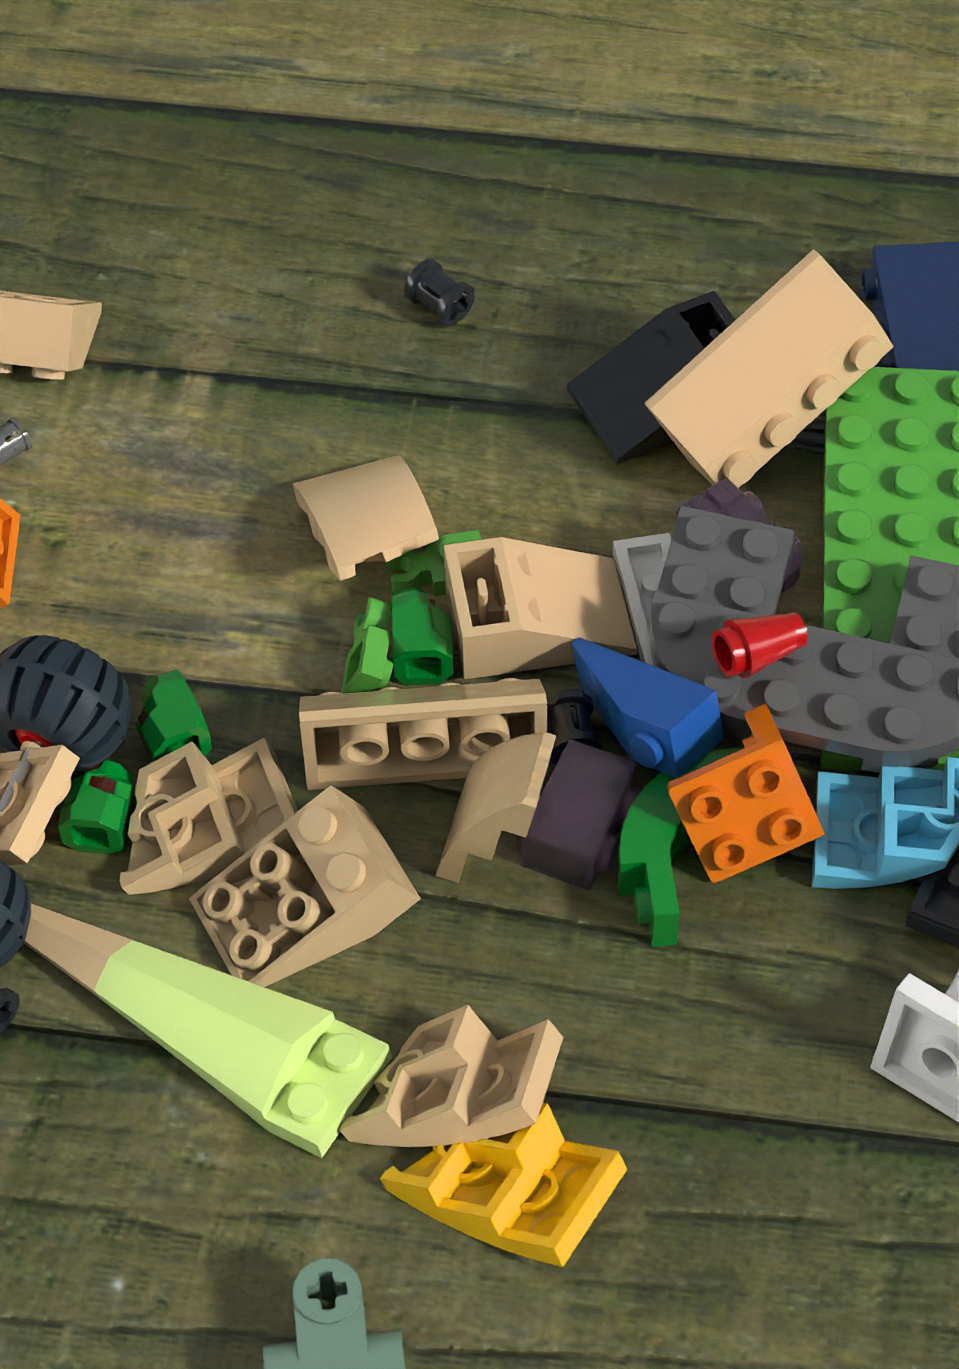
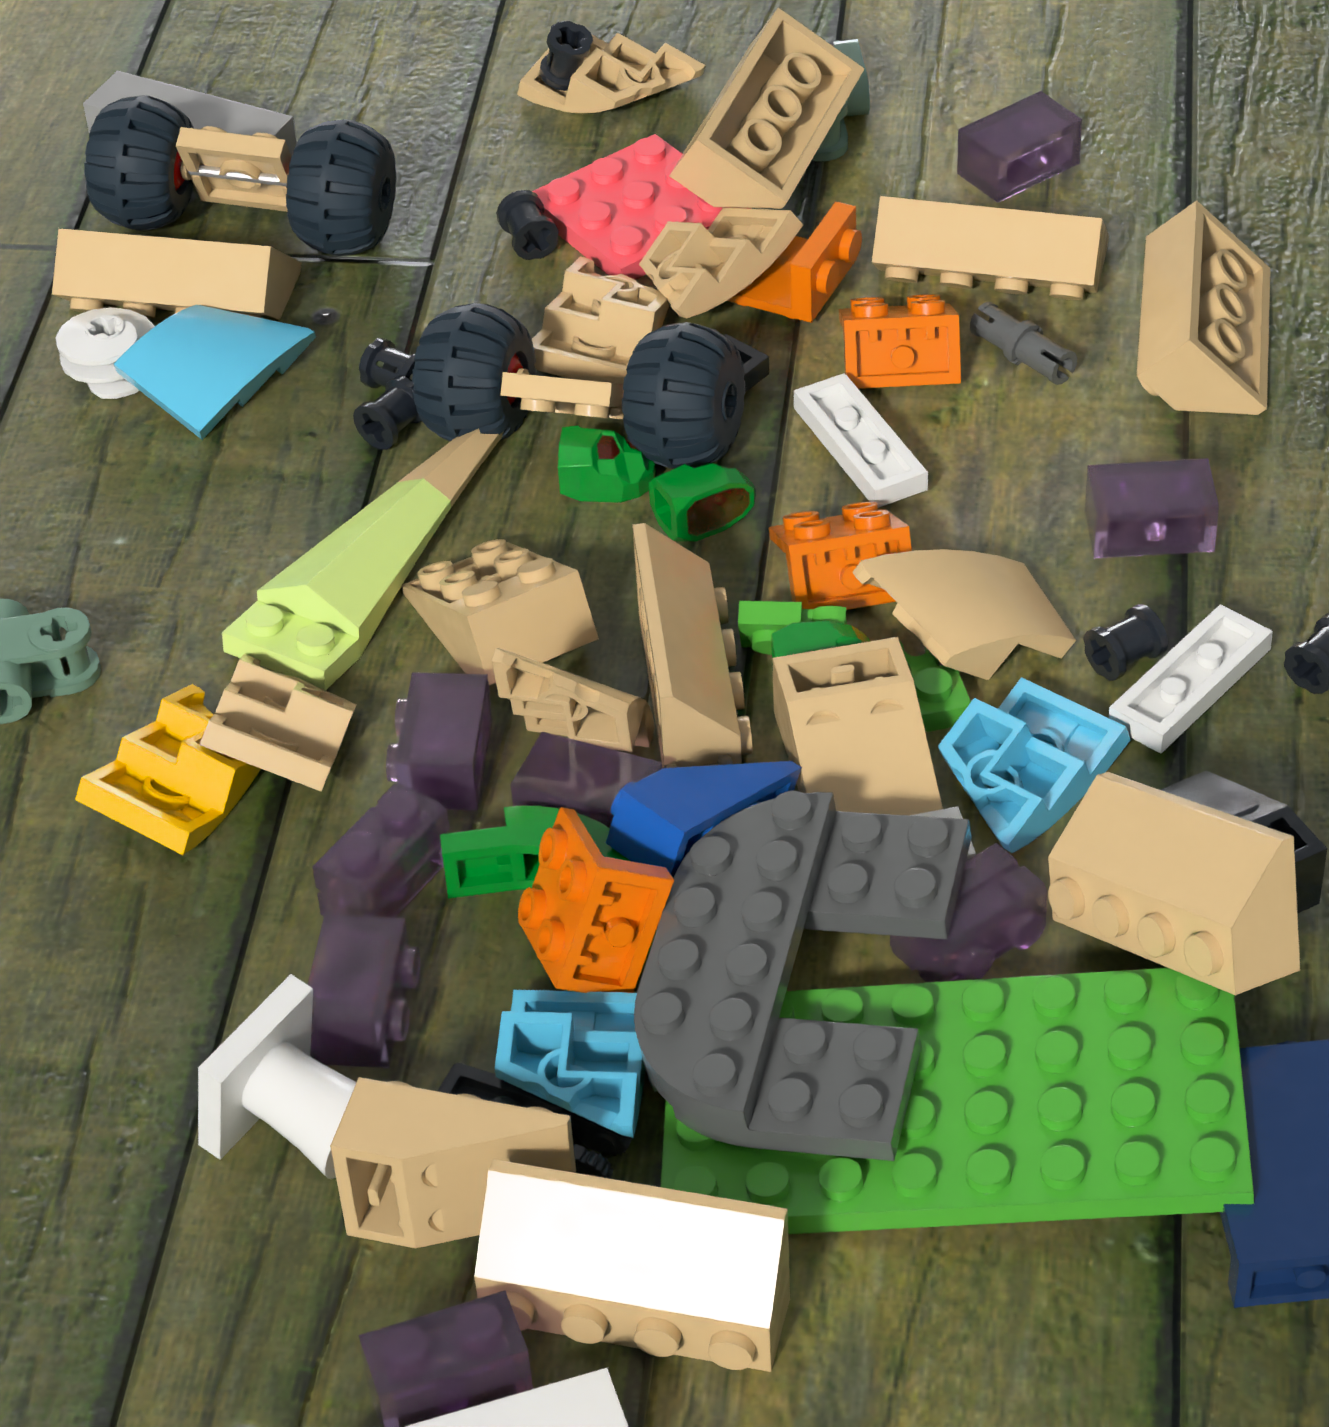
camera: 90 degrees right, 10 degrees down
tan slope [119,738,298,895] -> none
red cone [711,612,808,679] -> none
none -> clear purple brick [308,914,420,1068]
none -> clear purple brick [312,783,449,941]
none -> clear purple brick [386,672,493,810]
none -> orange bracket [769,502,912,610]
none -> white plate [794,373,928,508]
none -> medium azure slope [938,677,1131,853]
none -> black bush [1083,604,1168,681]
none -> clear purple brick [1085,458,1219,558]
none -> white plate [1109,604,1273,754]

